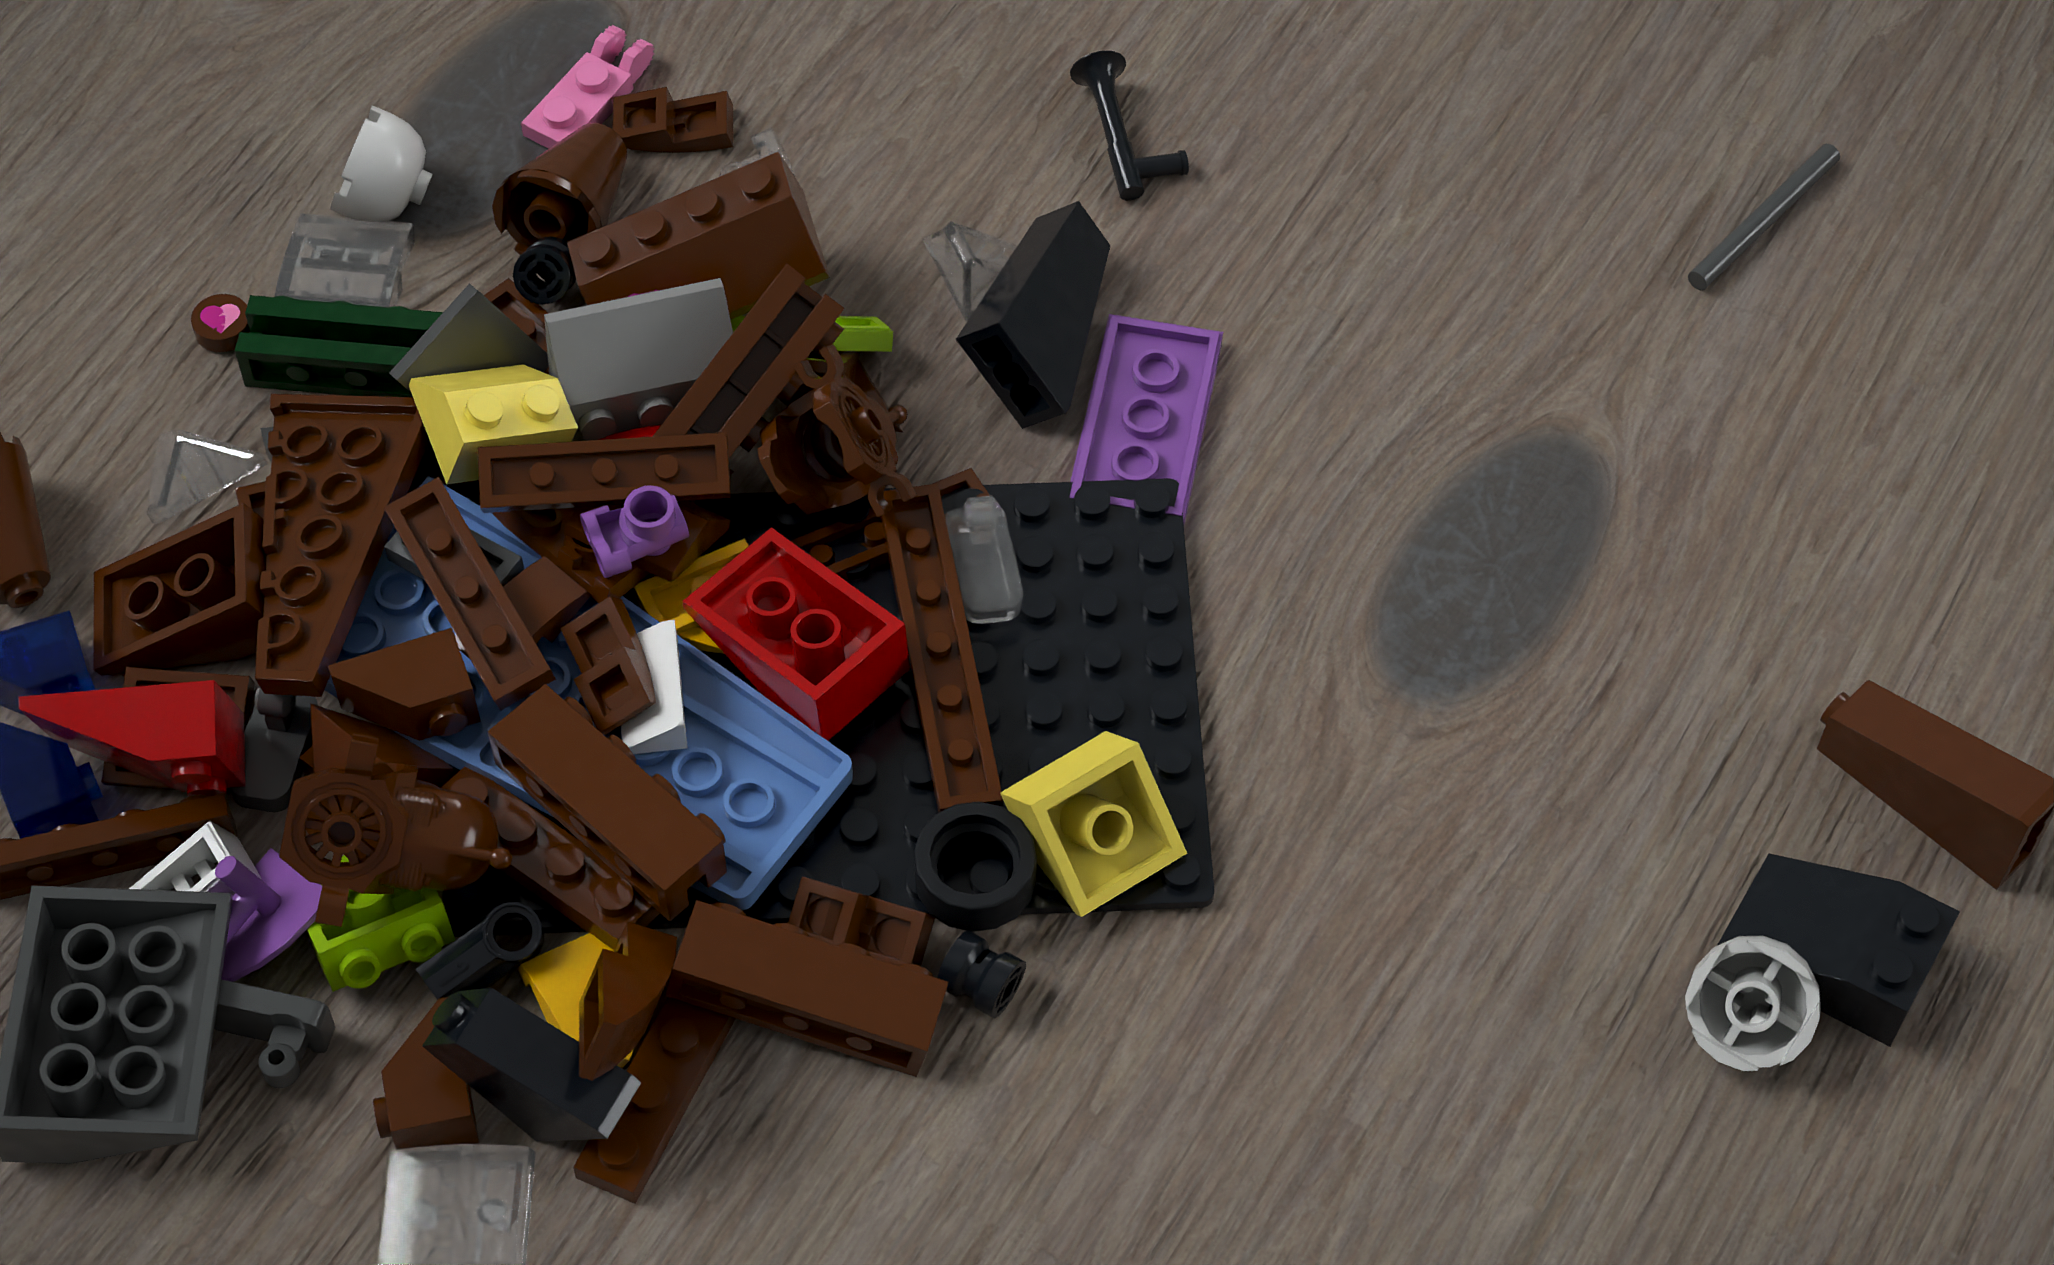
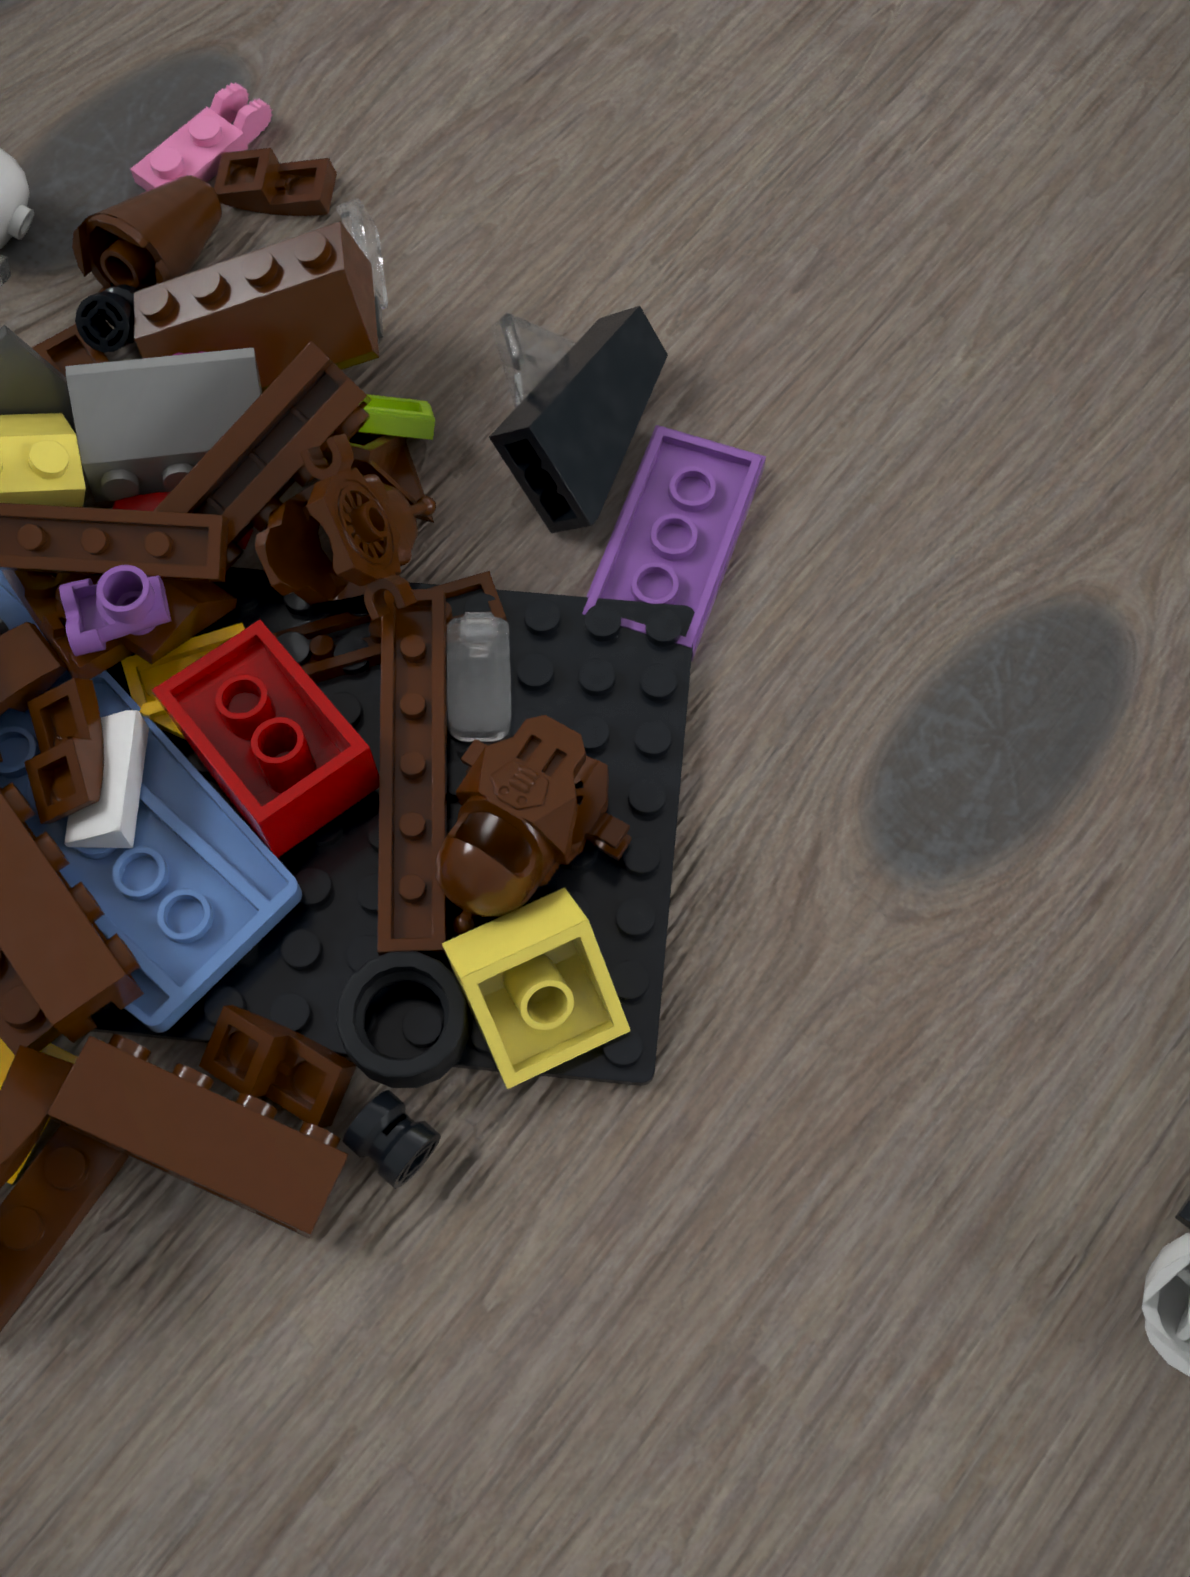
camera: 10 degrees right, 10 degrees up
black piece [1070,51,1189,201] -> none
none -> reddish brown helmet [435,715,632,935]

